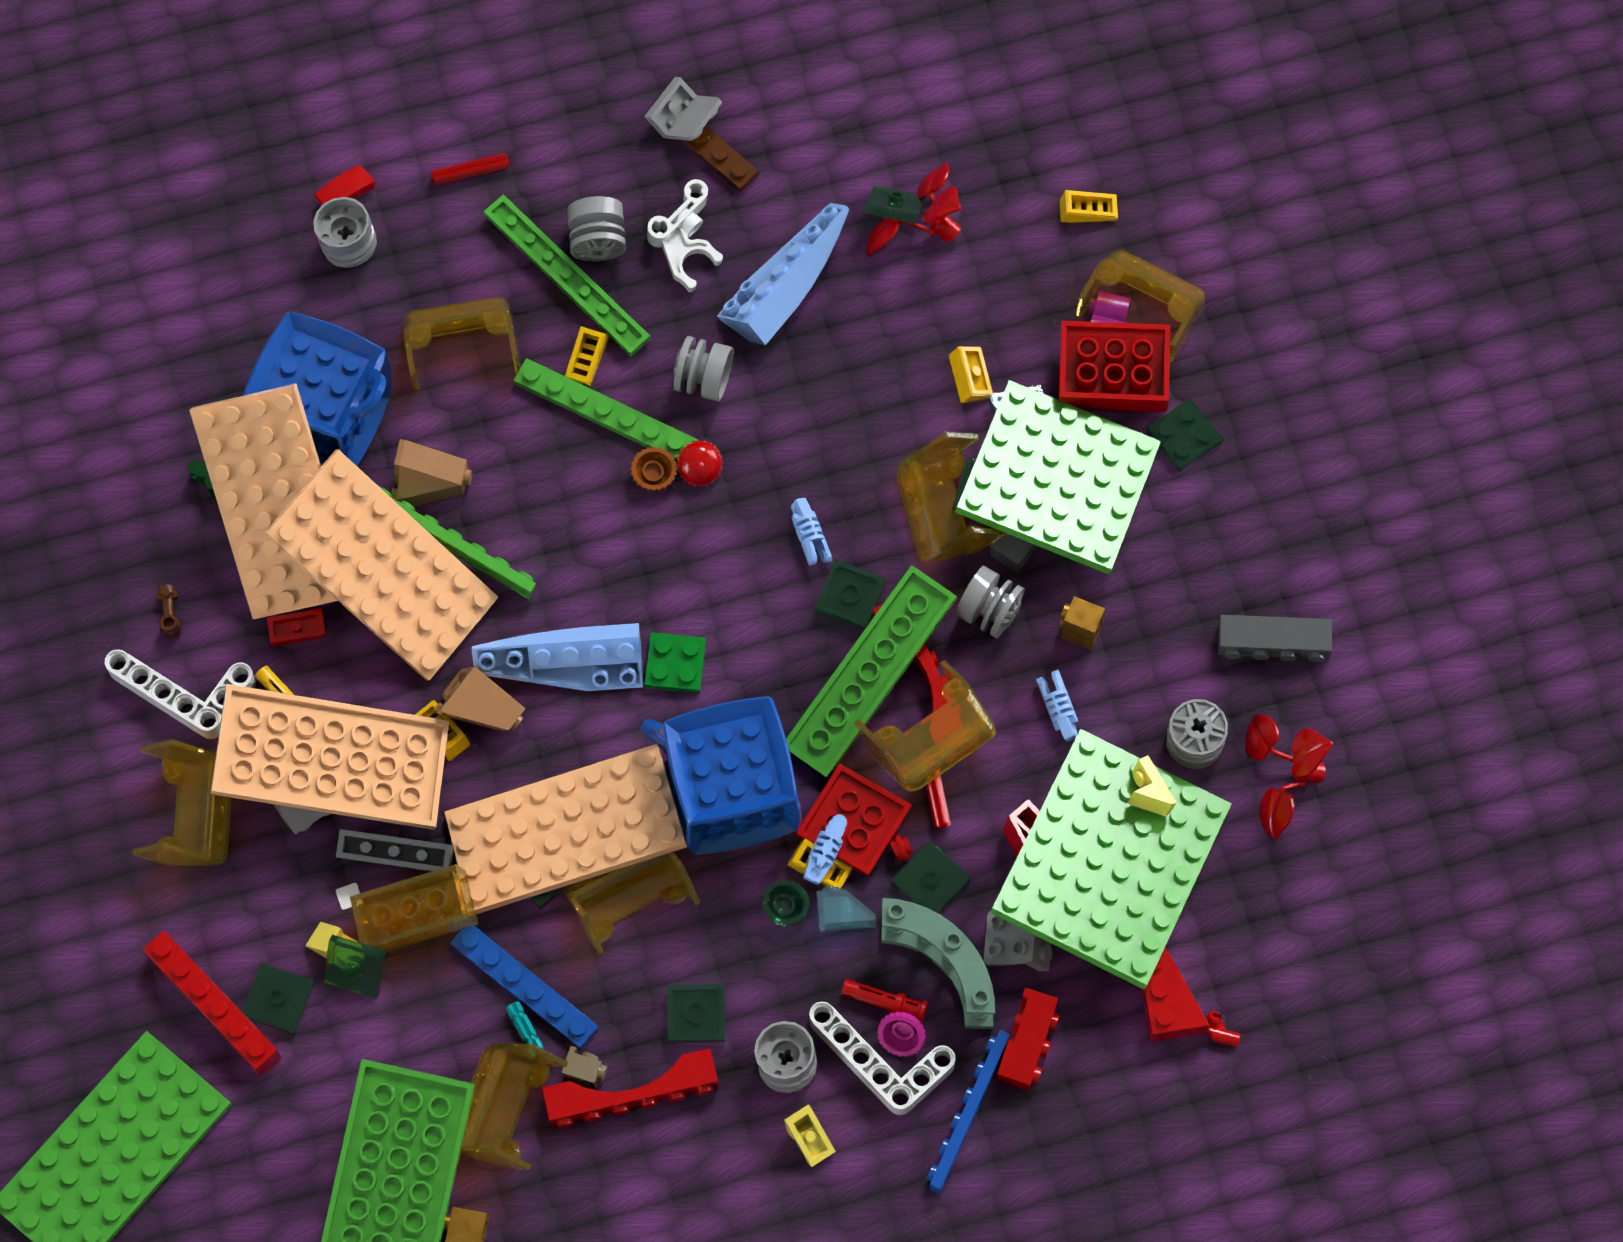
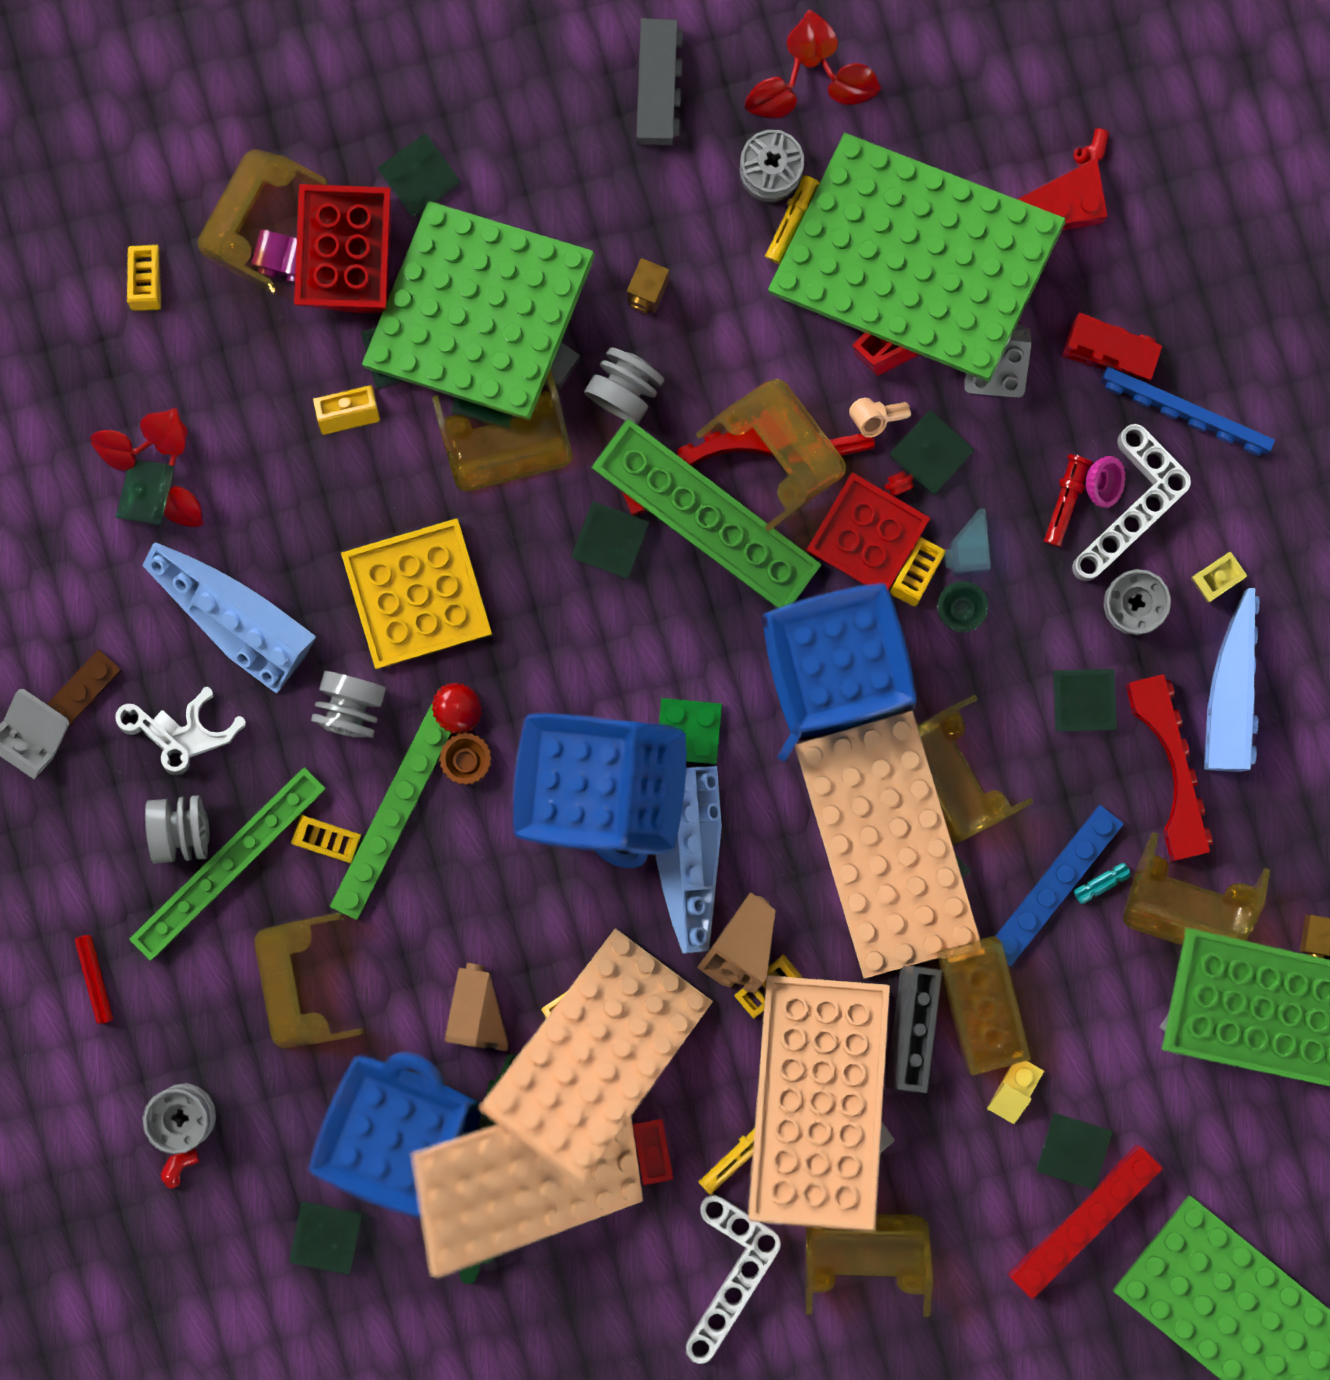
camera: 95 degrees left, 15 degrees up
reddish brown bar [156,584,182,638] -> none
red slope [314,165,376,206] -> none
clear green plate [323,934,386,999] -> none
white sticker [336,883,363,910] -> none
bright green plate [380,487,536,600] -> none
dark tan brick [562,1046,608,1089] -> none
light blue hinge [791,498,832,566] -> none
light blue hinge [803,814,847,885] -> none
sand green fence [881,898,995,1029] -> none
light blue hinge [1036,670,1078,742] -> none
light yellow slope [1128,756,1176,816] -> none
none -> red arm [161,1148,200,1189]
none -> clear green plate [289,1201,363,1275]
none -> yellow plate [341,518,492,670]
none -> blue piece [513,713,686,868]
none -> yellow pin [764,175,820,265]
none -> light nougat axle [849,398,911,438]
none -> light blue wedge [1204,588,1260,772]

